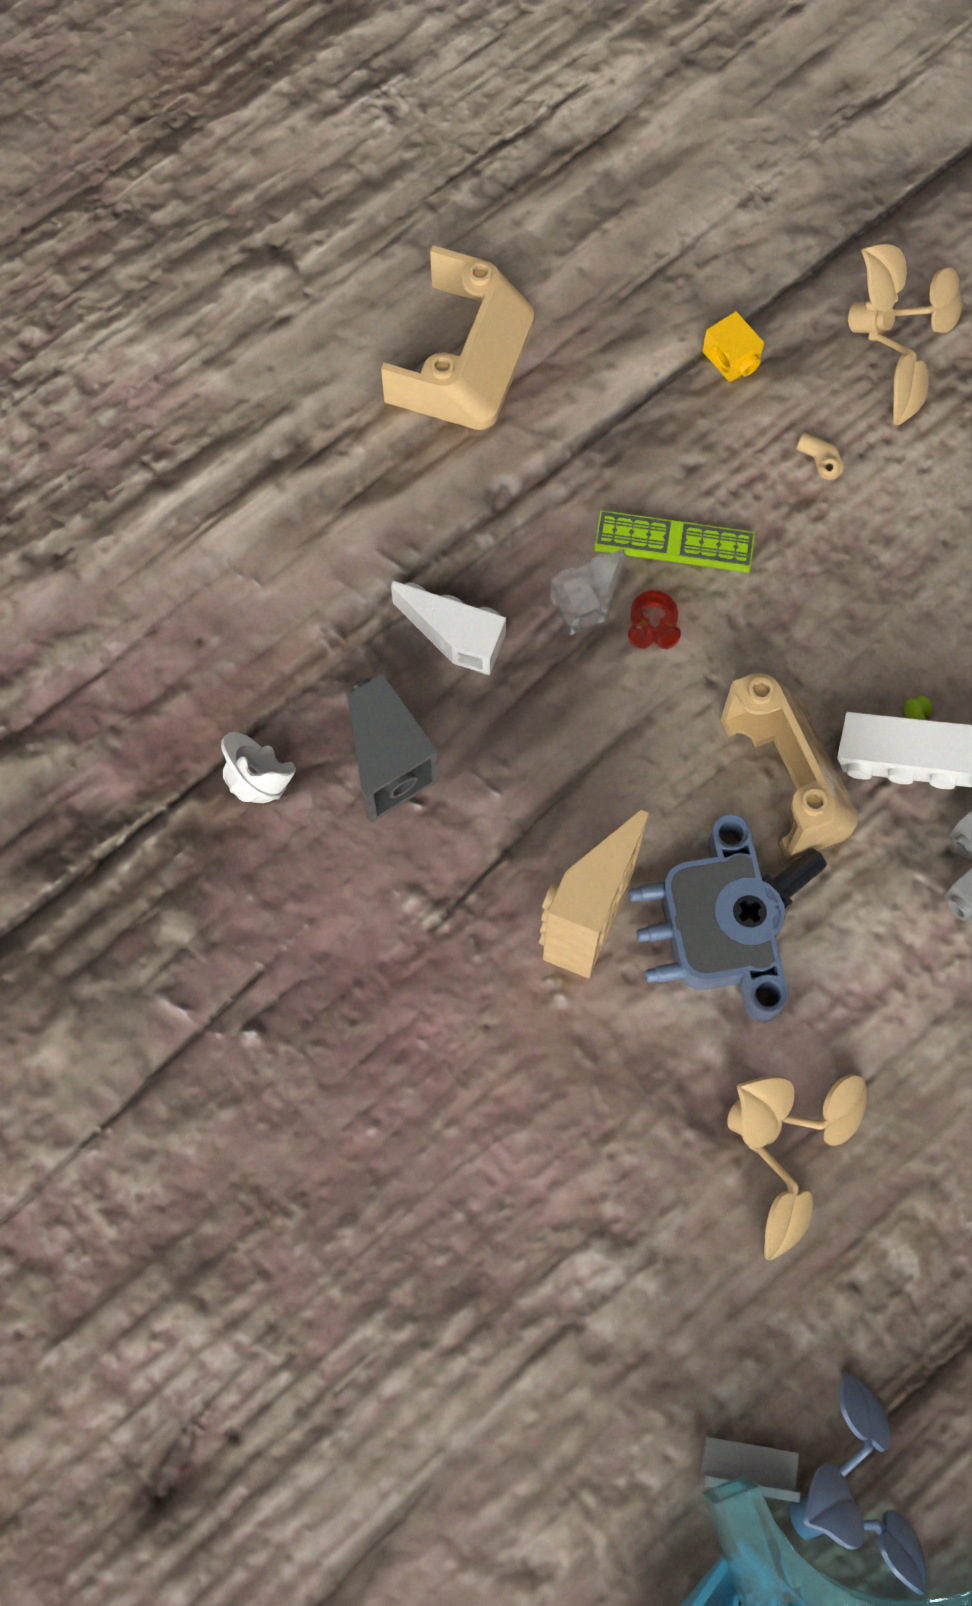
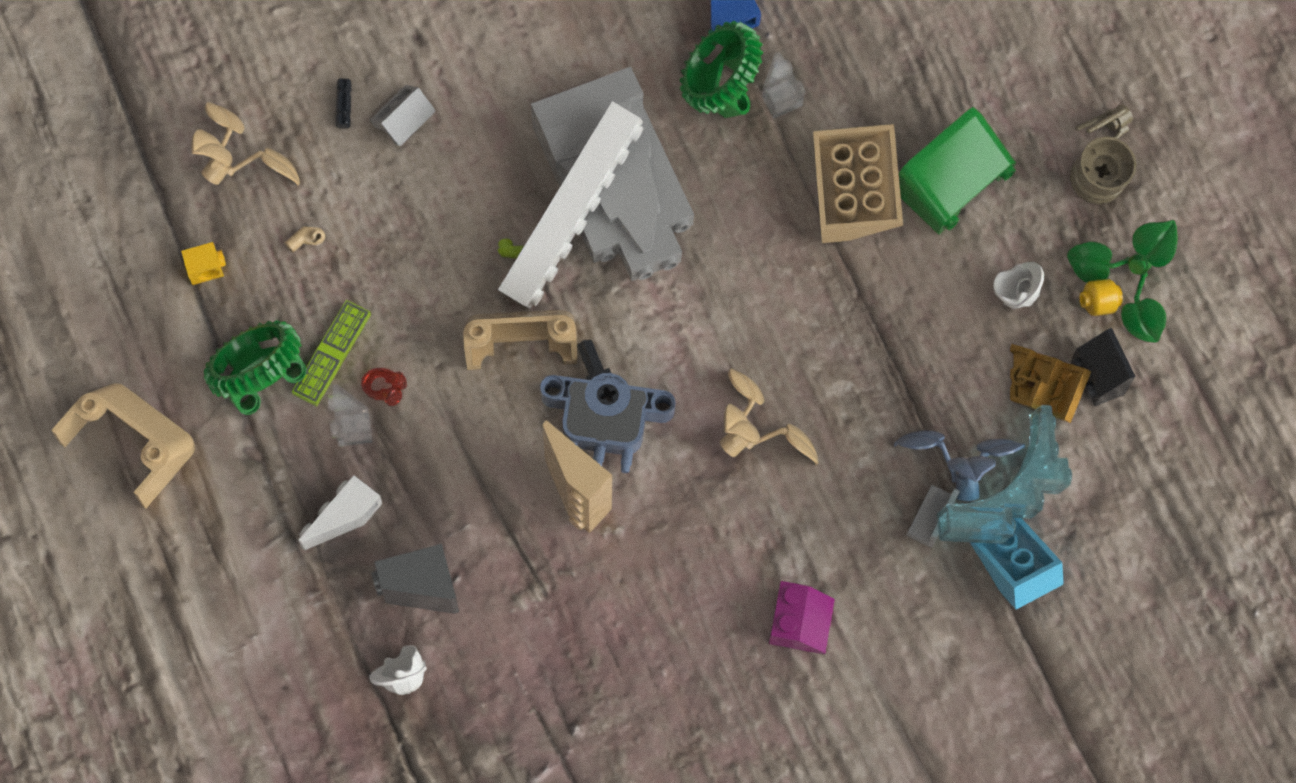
camera: 75 degrees left, 0 degrees up
none -> green piece [203,320,307,415]
none -> magenta slope [769,581,835,655]

